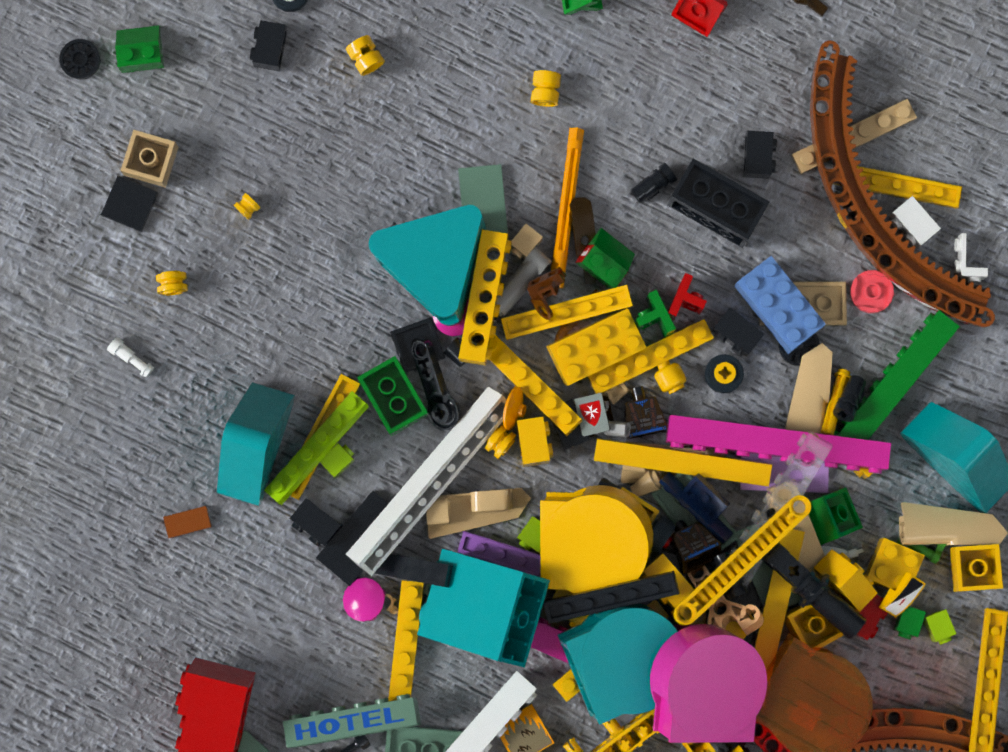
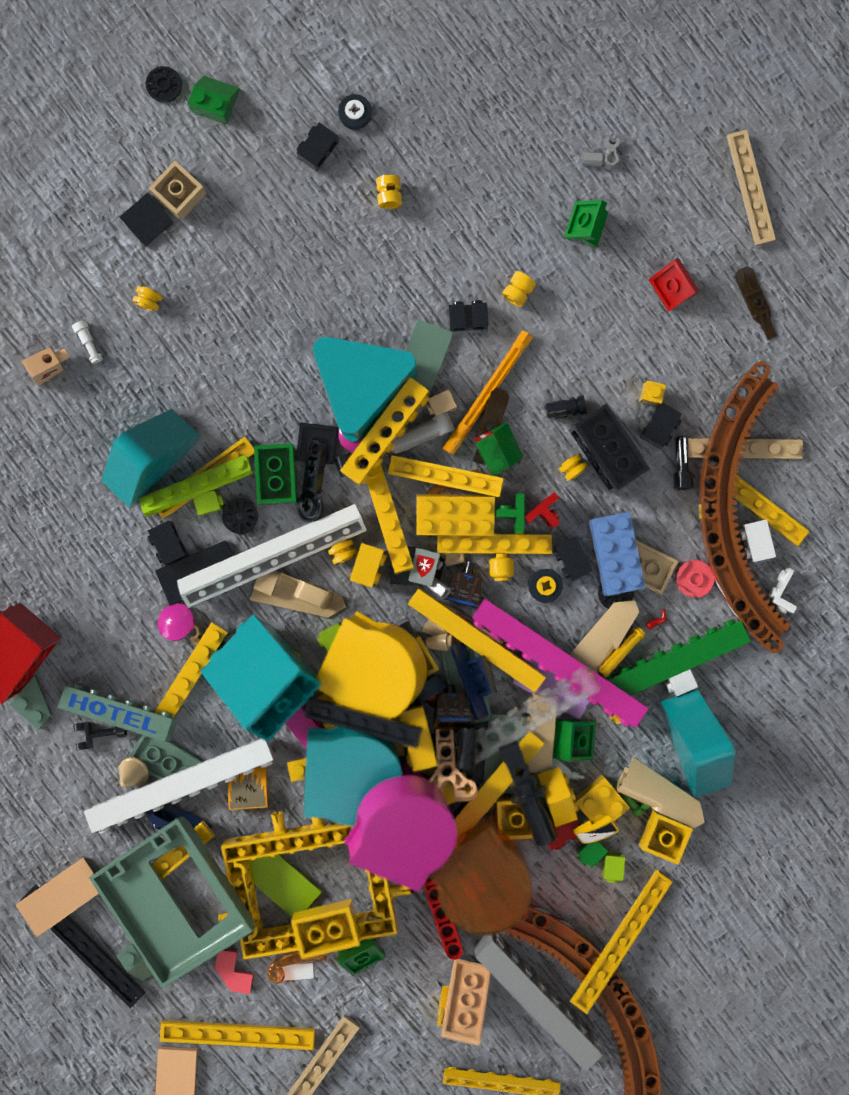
camera: 30 degrees right, 5 degrees up
dark orange tile [163,506,212,539] -> none
yellow wheel [233,193,261,220] -> none
black tile [375,554,453,588] -> none
medium lavender tile [457,531,541,577] -> none
light orange dish [503,387,527,430] -> none
reddish brown piece [527,267,567,320] -> none
yellow gear [673,495,811,625] -> none
black axle [833,375,866,422] -> none
none -> light nougat torso [22,347,70,386]
none -> black wheel [222,498,258,534]
none -> black brick [448,300,489,332]
none -> yellow wheel [558,453,589,481]
none -> yellow brick [639,380,666,407]
none -> red piece [646,609,668,629]
none -> white brick [665,669,698,696]
none -> black piece [673,436,694,490]

